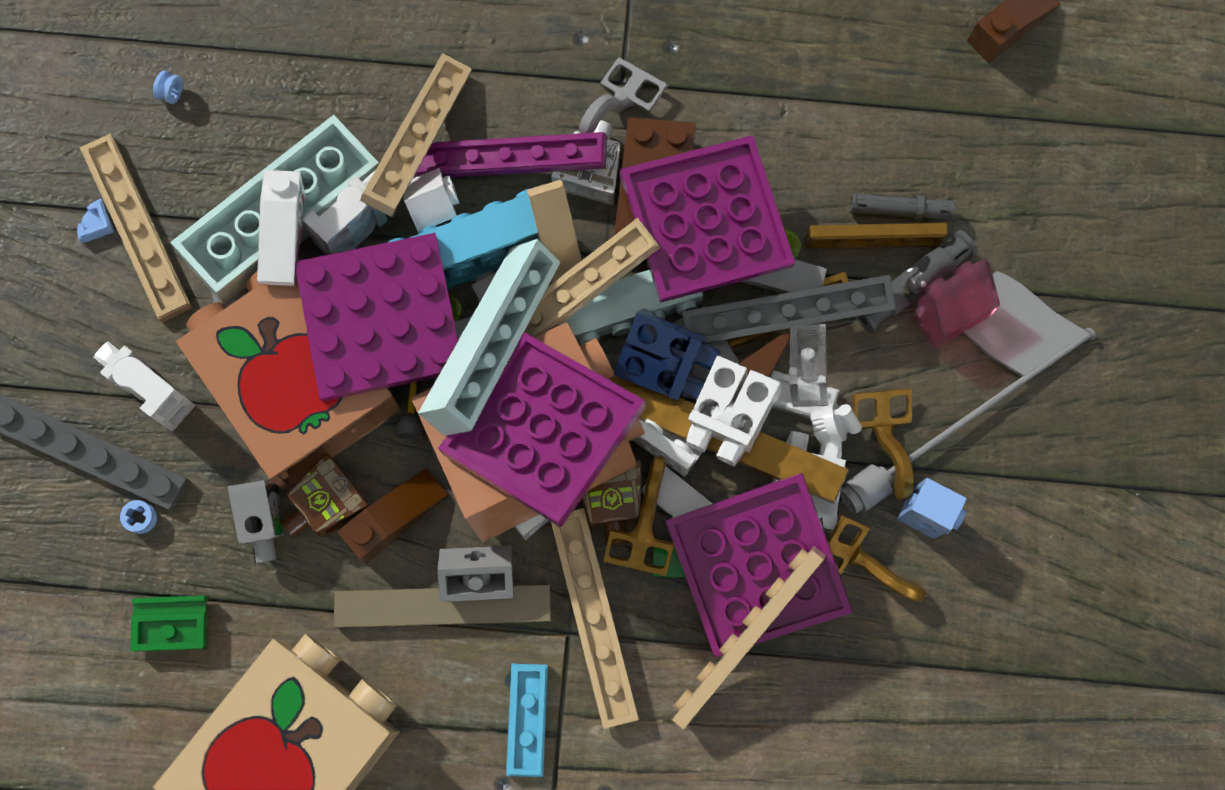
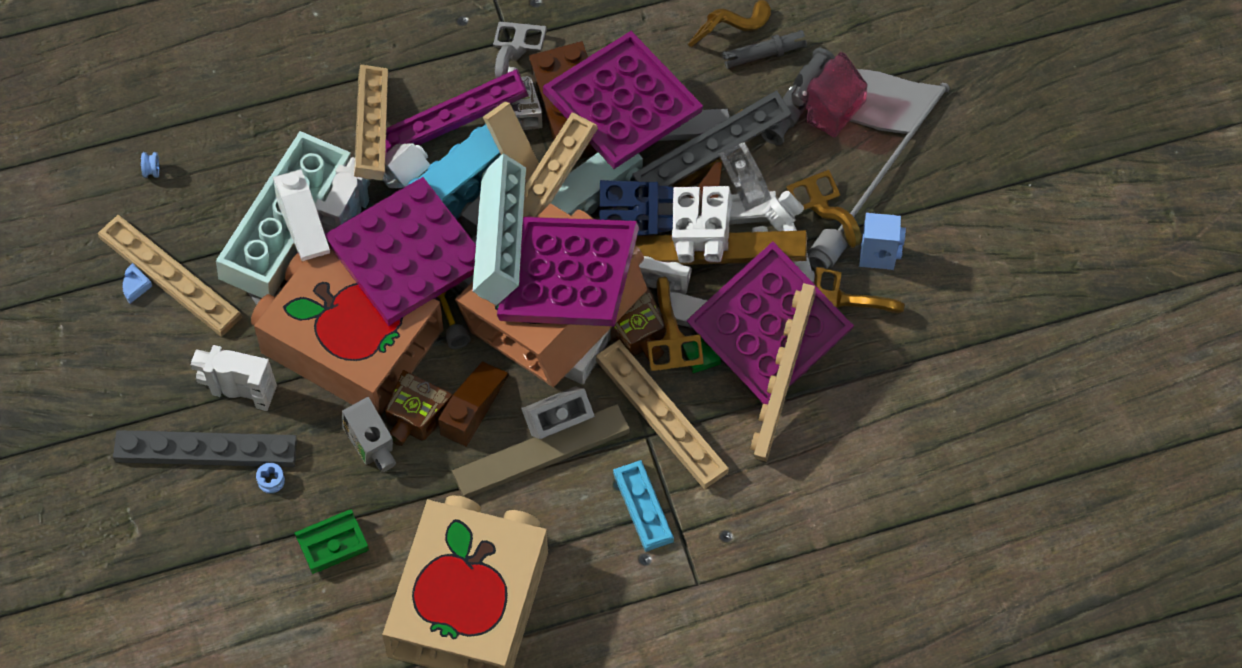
camera: 20 degrees left, 15 degrees down
pearl gold tile [805,223,947,249] -> none
none -> pearl gold piece [688,0,771,47]

